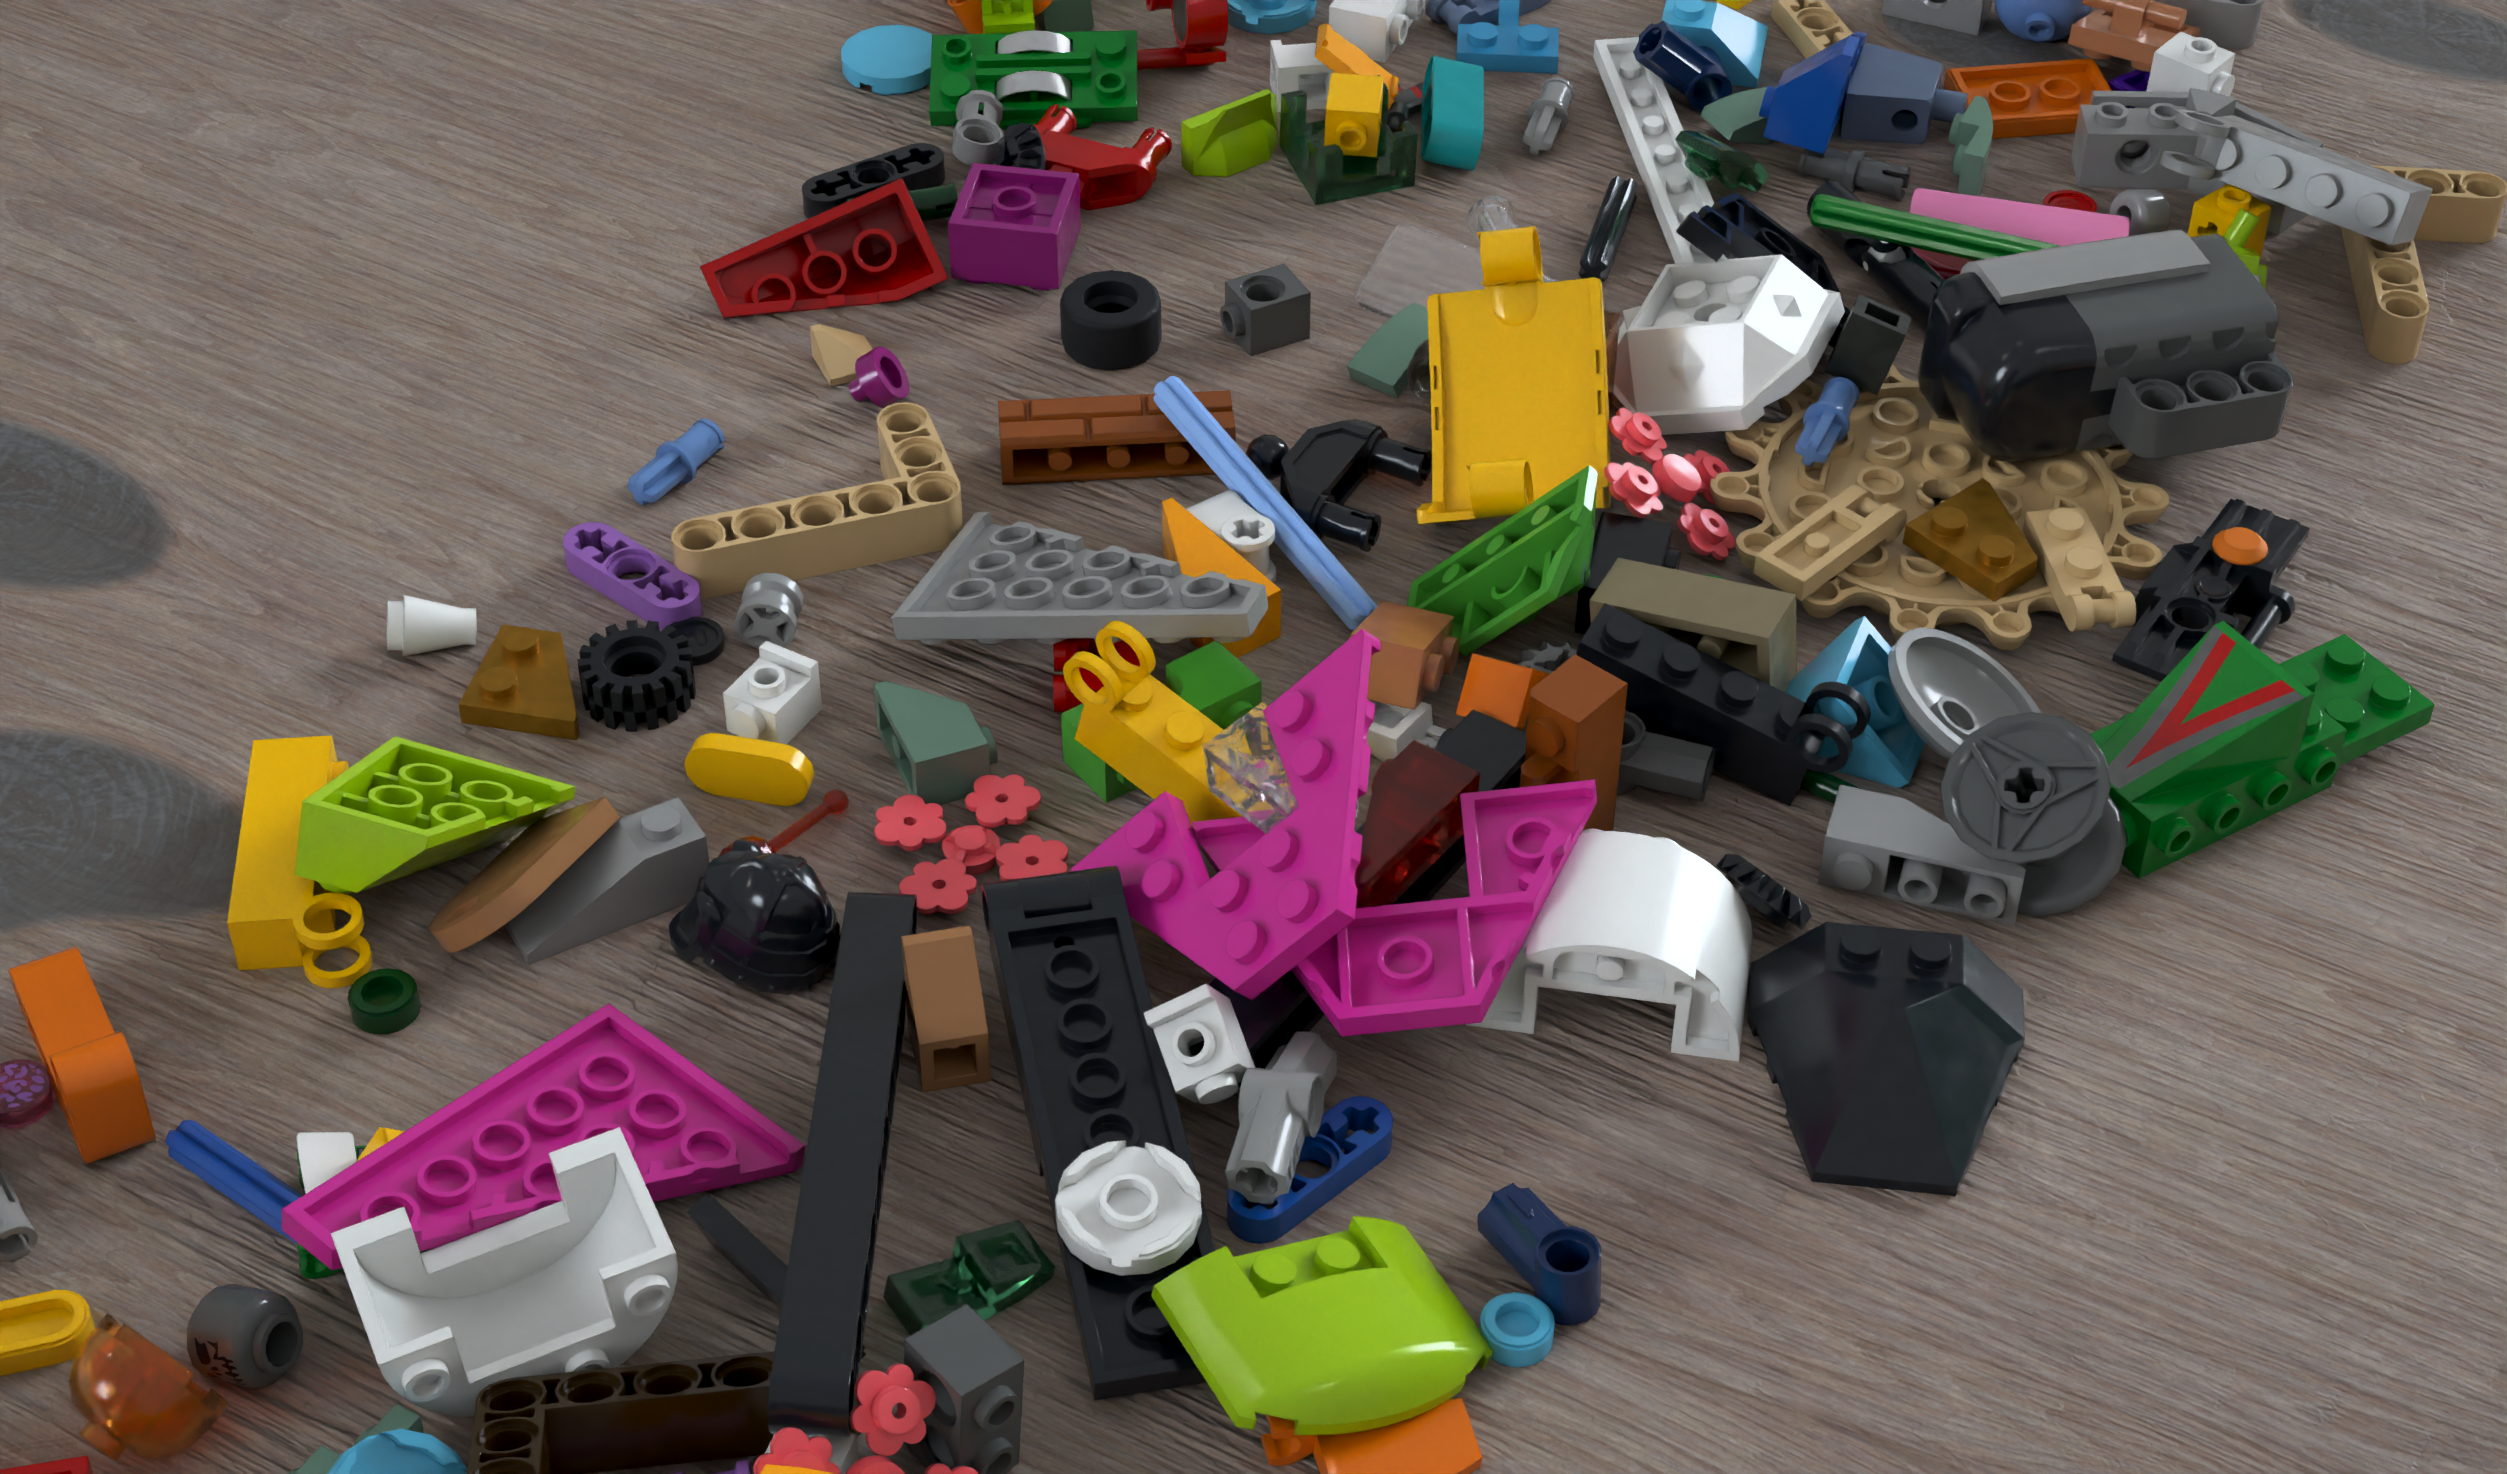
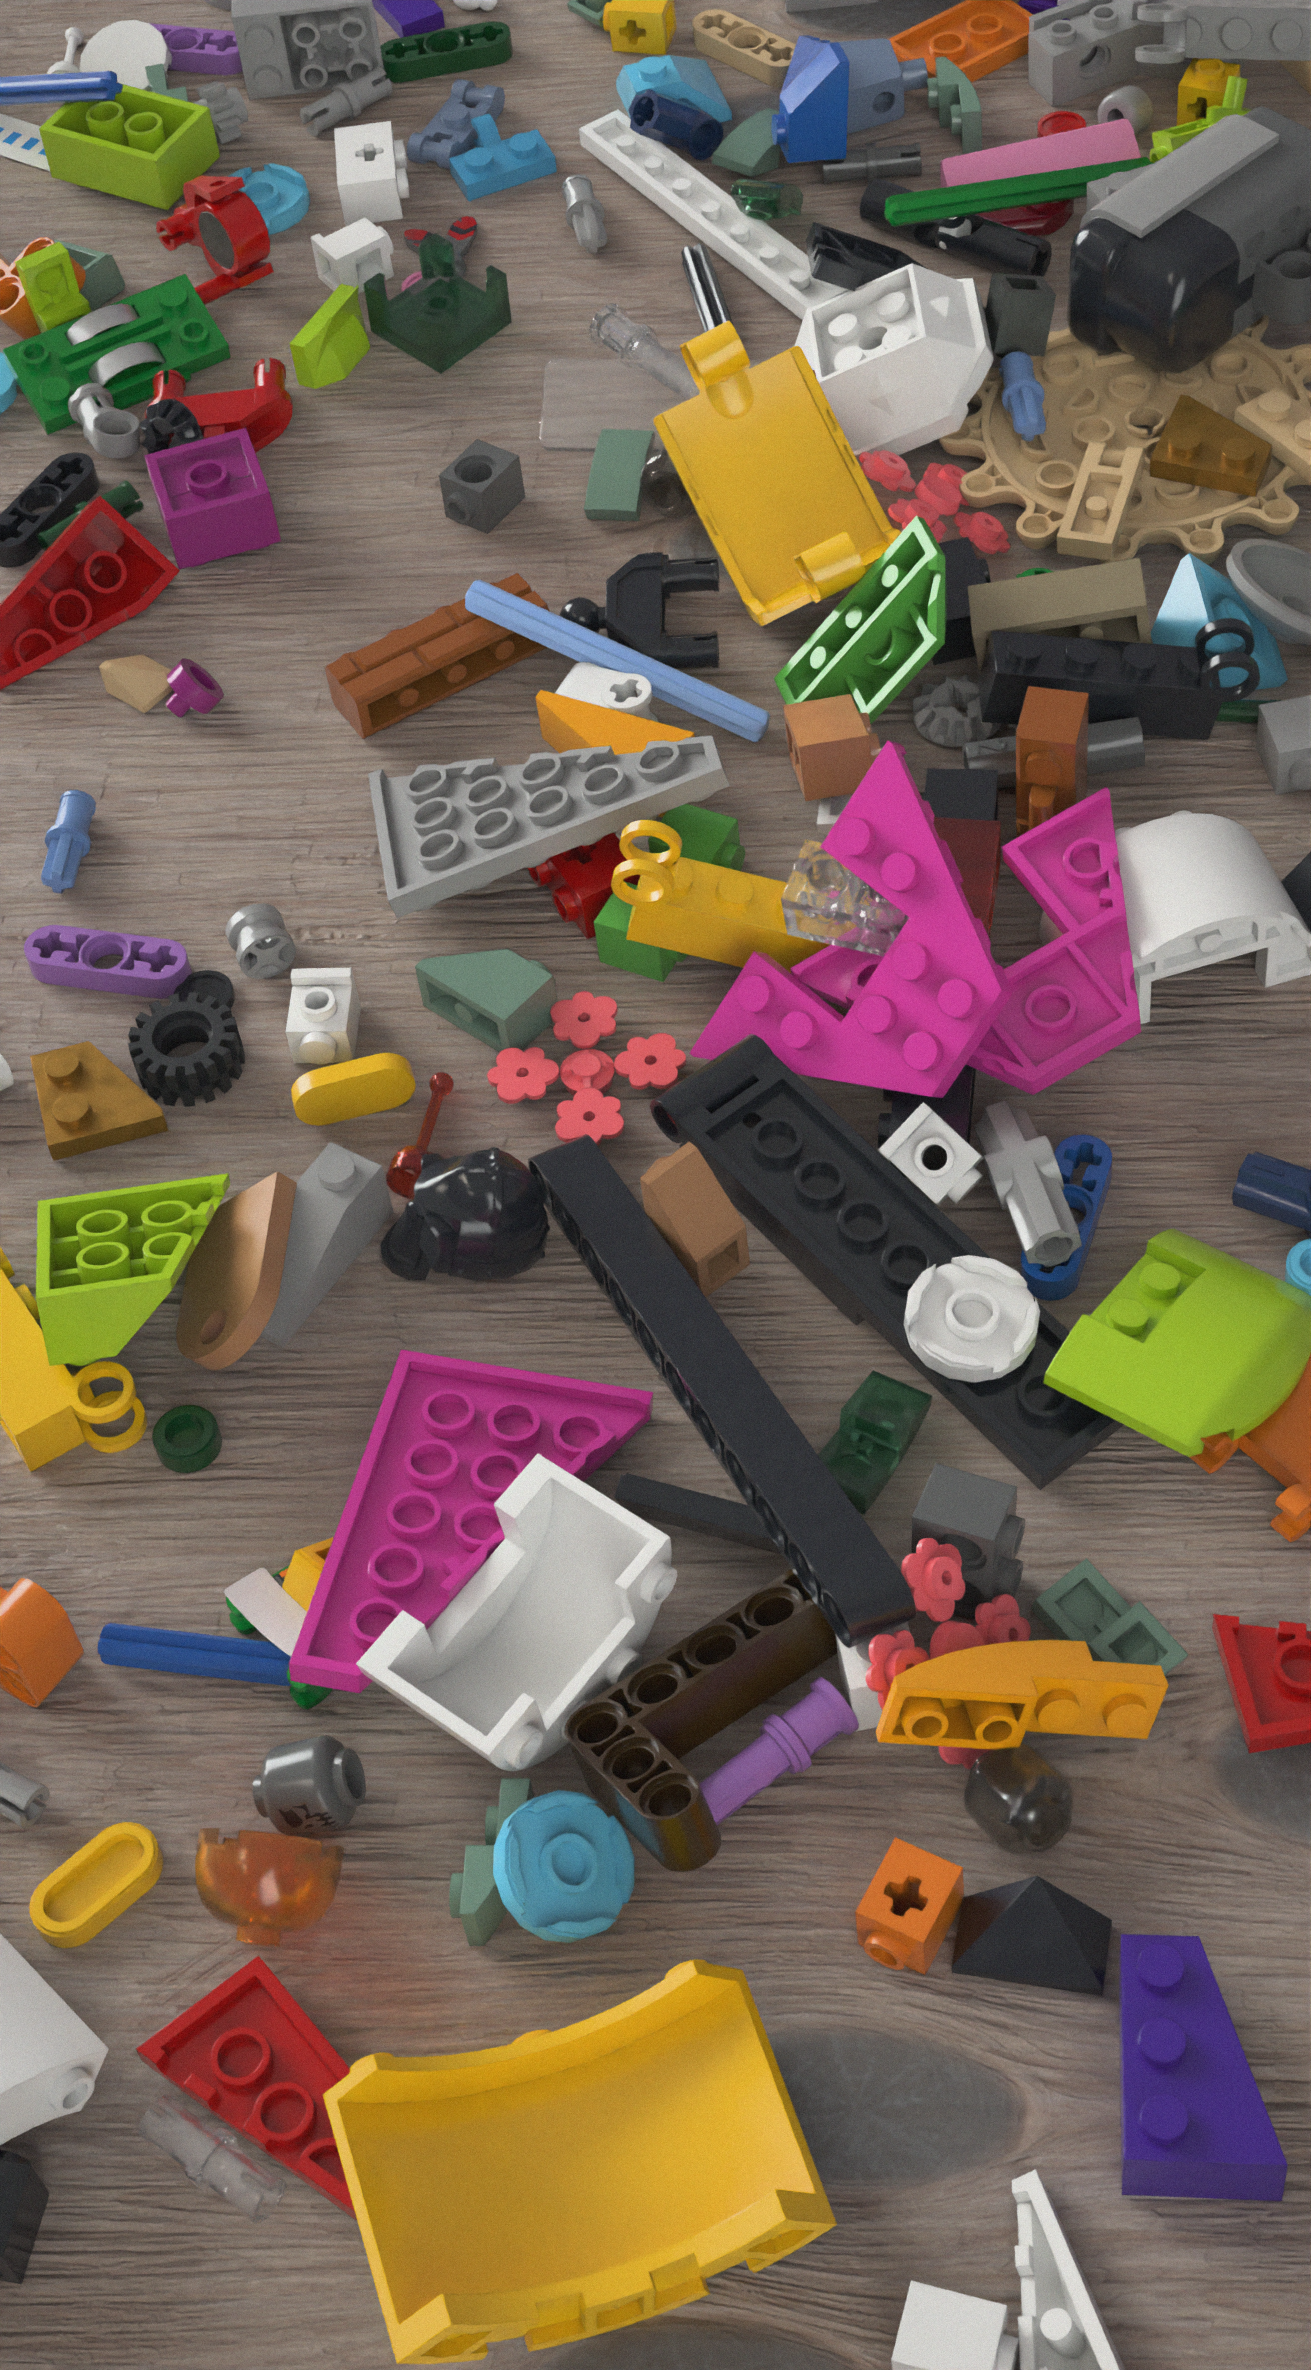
camera: 20 degrees left, 10 degrees up
tan beam [671,402,963,599] -> none
black tyre [1060,270,1162,370] -> none
light orange piece [1315,23,1399,112] -> none
yellow brick [1324,73,1384,157] -> none
teal beam [1420,55,1484,171] -> none
orange panel [1455,653,1549,731] -> none
black gear [1715,854,1812,930] -> none

